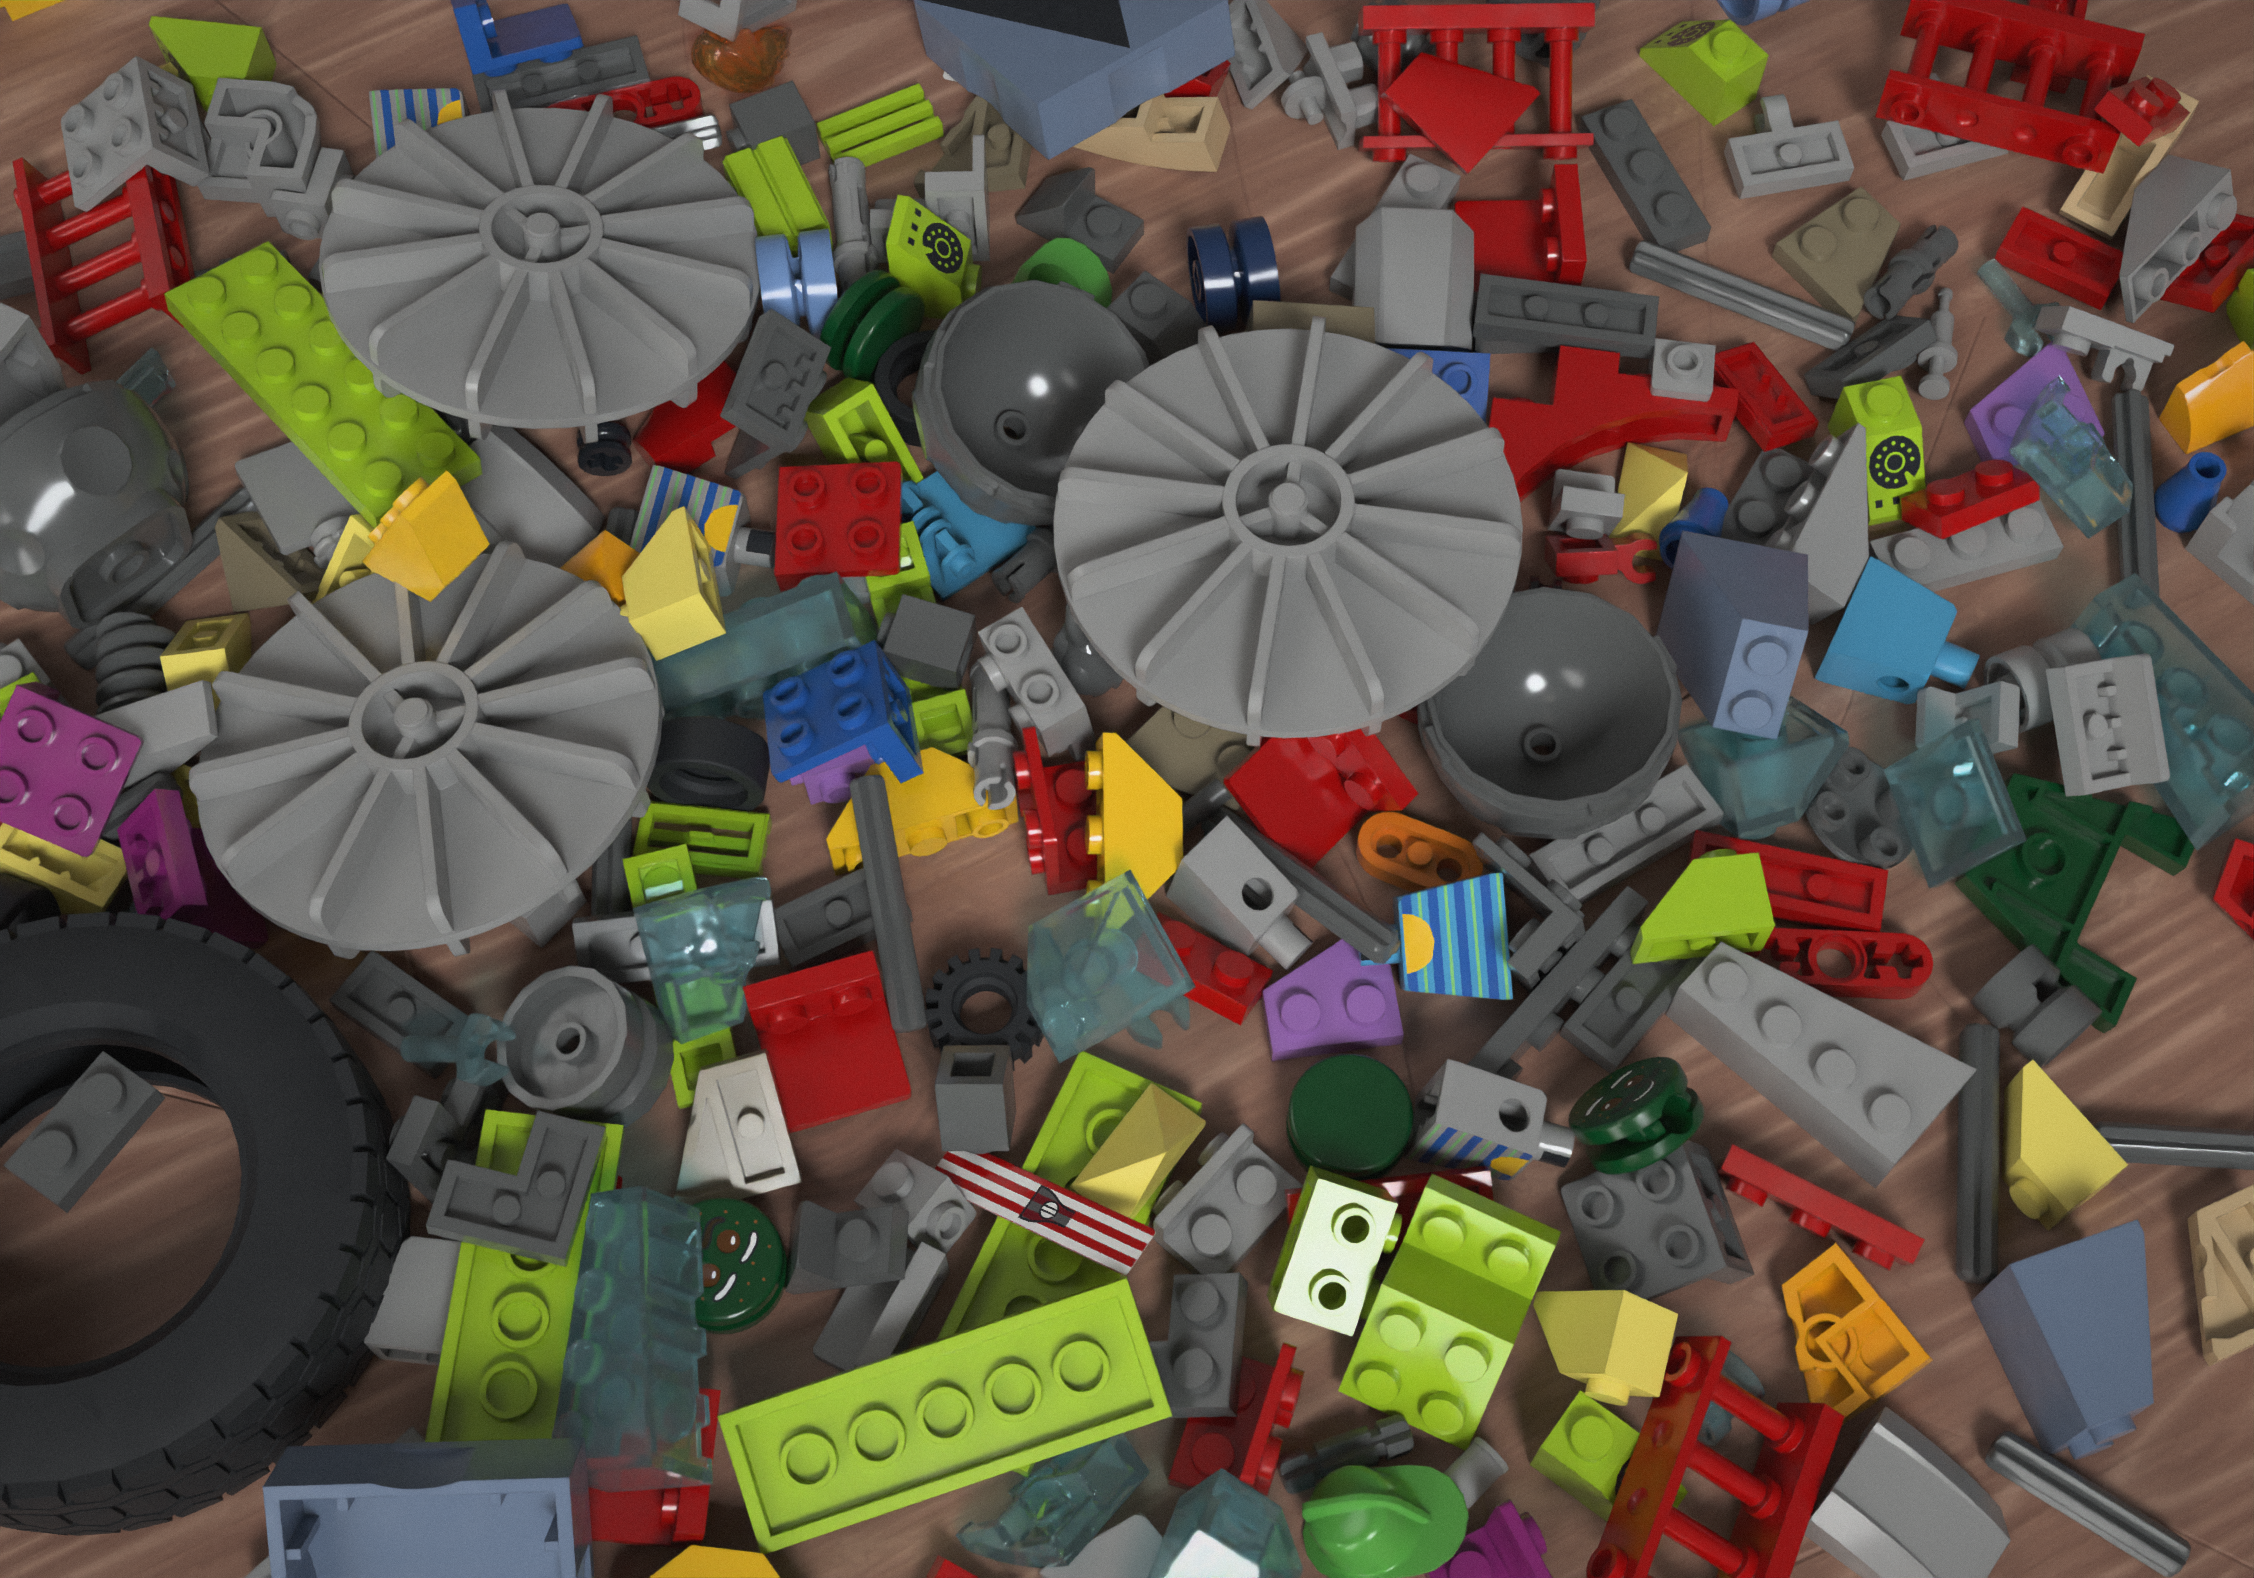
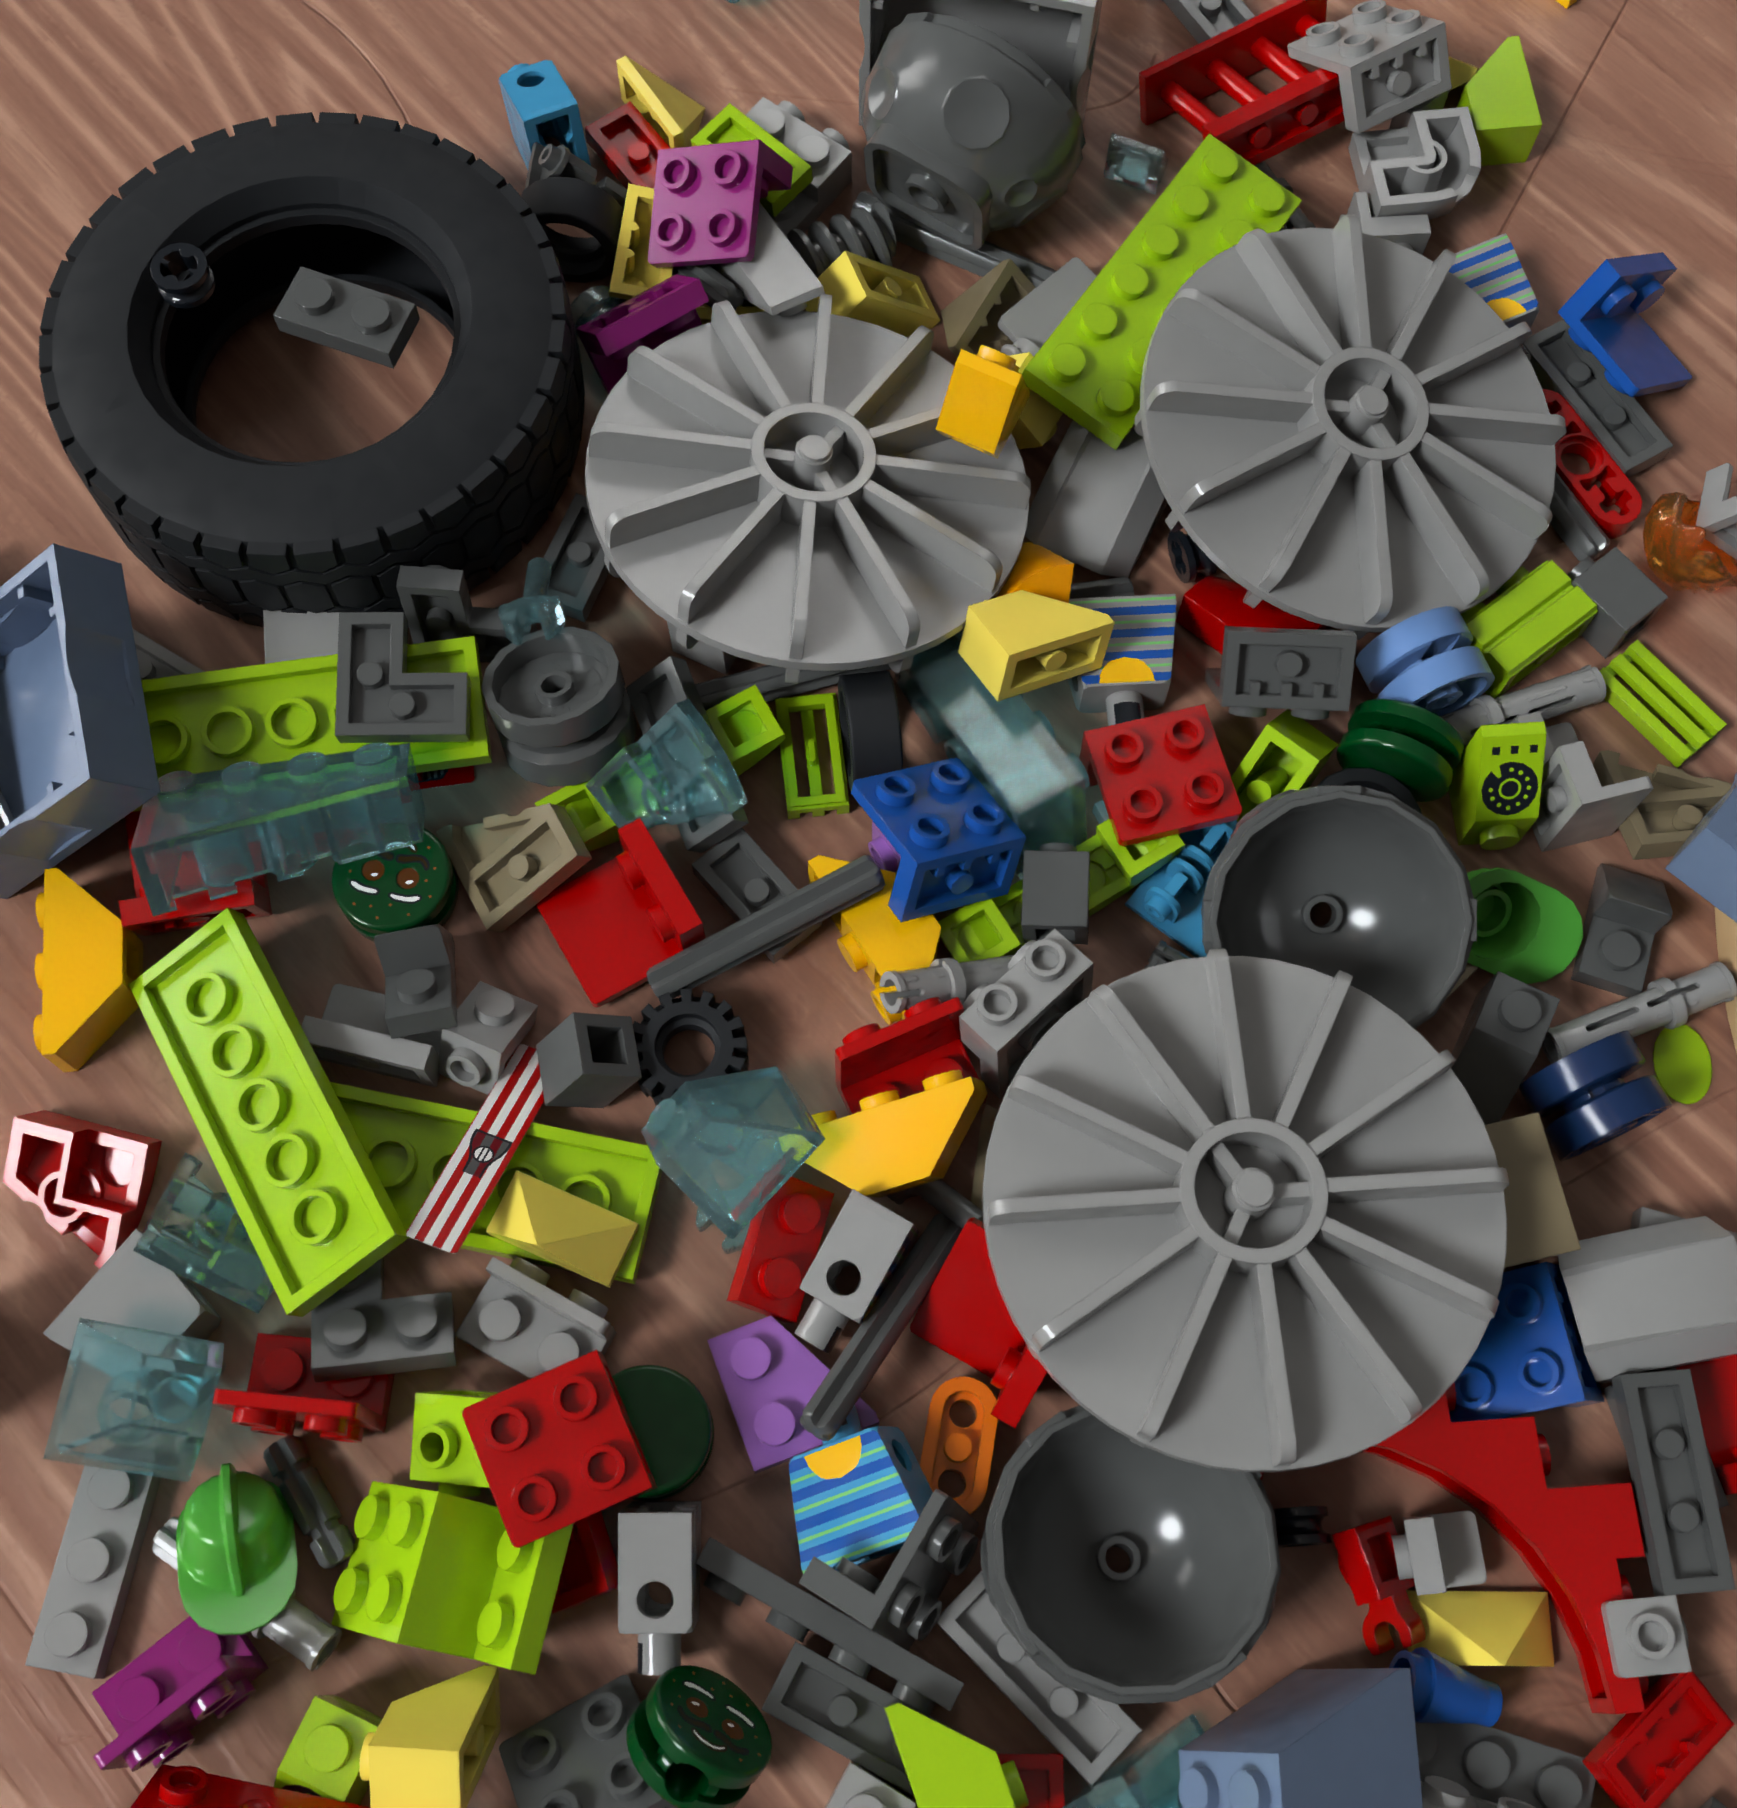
camera: 75 degrees right, 5 degrees up
none -> red bracket [462,1349,657,1548]
none -> light grey pin [1542,961,1737,1064]
none -> lime sticker [1653,1025,1712,1104]

